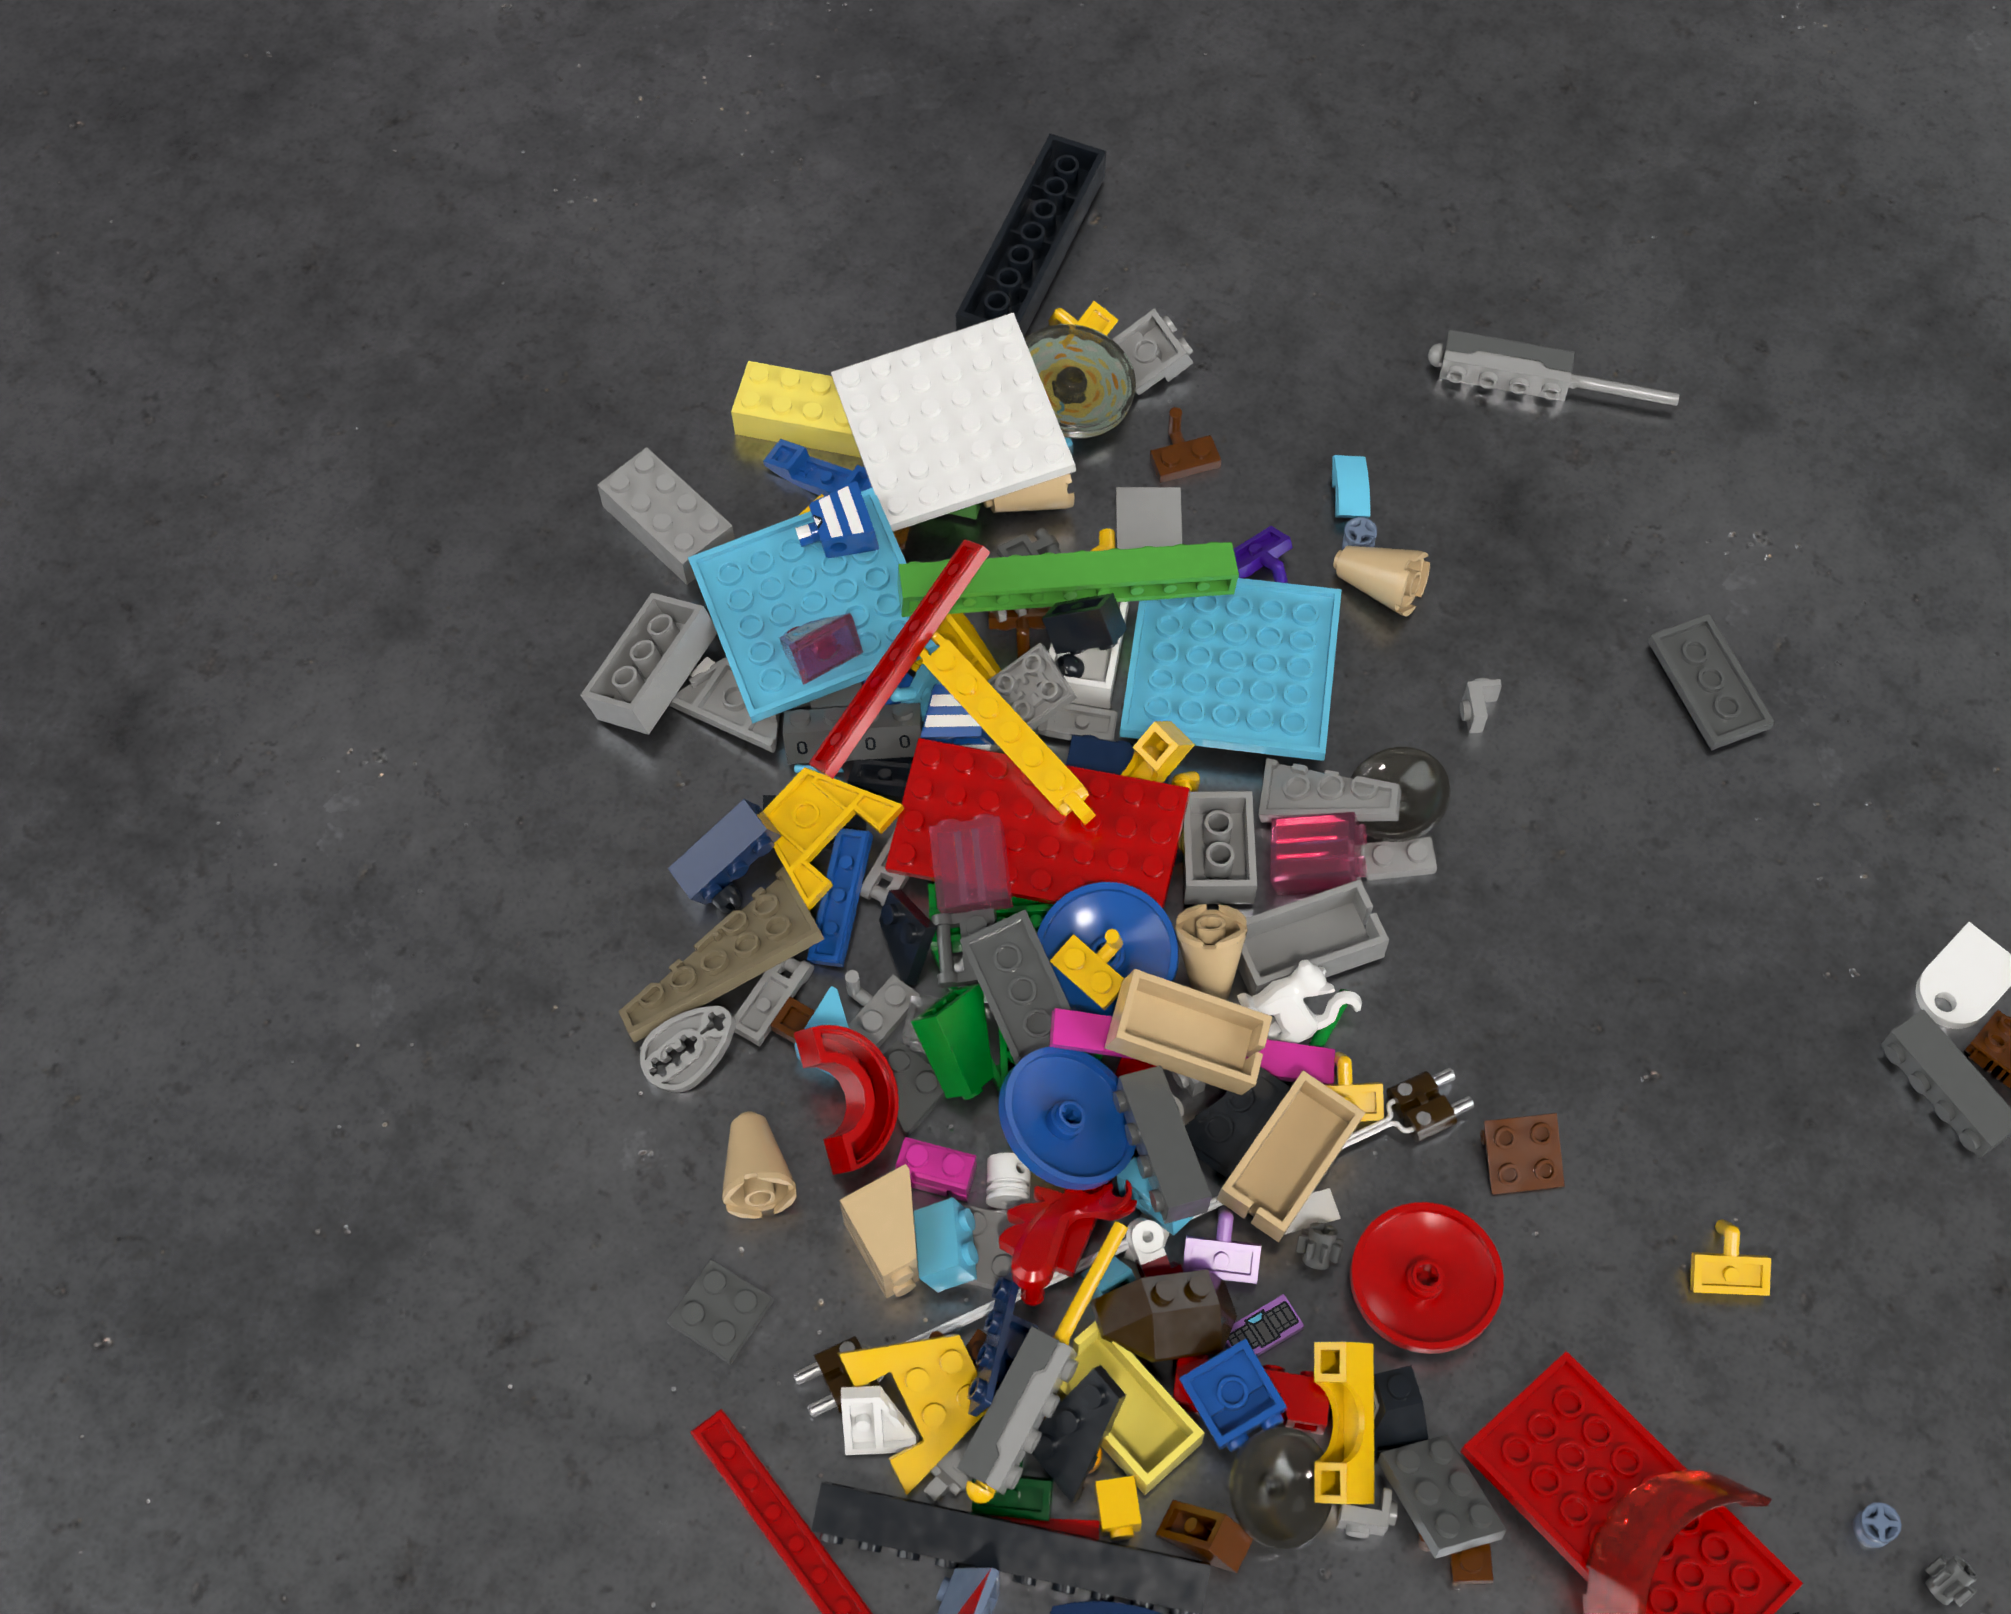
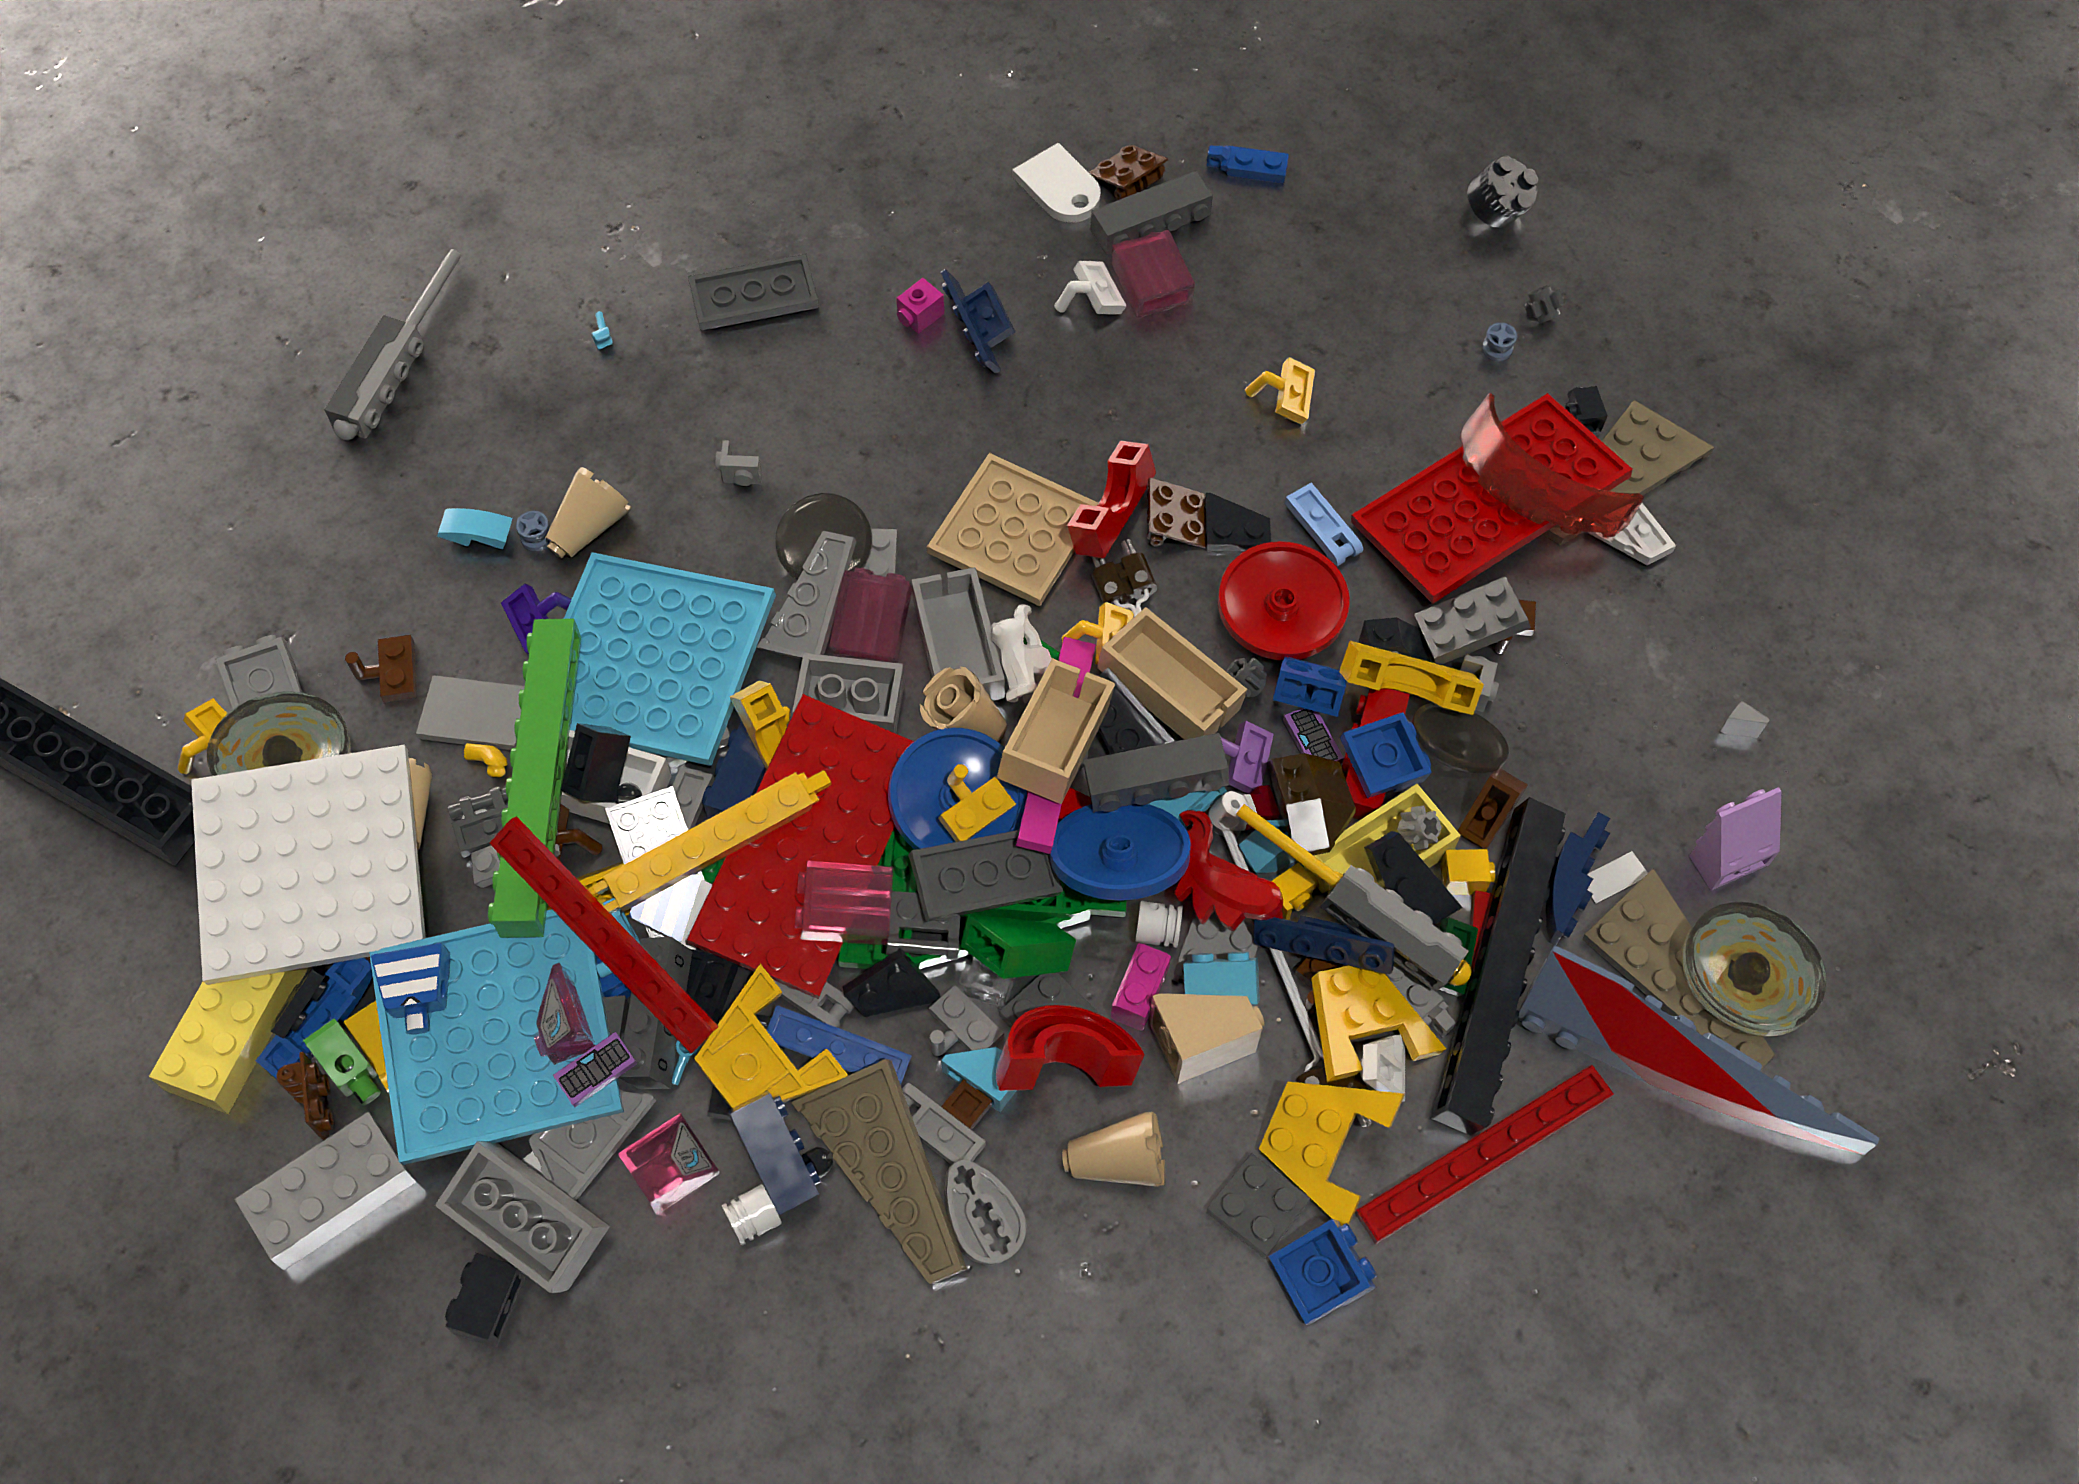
camera: 85 degrees left, 0 degrees up
none -> black wing [271,964,327,1039]
none -> reddish brown hinge [276,1051,334,1141]
none -> bright green torso [303,1018,381,1106]
none -> black brick [445,1253,526,1348]
none -> tile [553,1032,637,1107]
none -> medium azure hand [591,312,613,350]
none -> clear pink slope [618,1113,720,1215]
none -> white piece [721,1184,782,1246]
none -> dark pink brick [896,278,945,334]
none -> tan plate [927,453,1098,606]
none -> dark blue bracket [940,269,1016,374]
none -> white plate [1055,261,1126,314]
none -> red arch [1067,441,1156,558]
none -> clear pink brick [1112,230,1195,318]
none -> black wing [1205,493,1271,552]
none -> yellow wing [1259,1081,1405,1226]
none -> blue plate [1269,1219,1377,1325]
none -> yellow brick [1272,862,1319,920]
none -> blue brick [1273,657,1347,717]
none -> light blue plate [1285,482,1363,567]
none -> light grey gear [1397,805,1442,850]

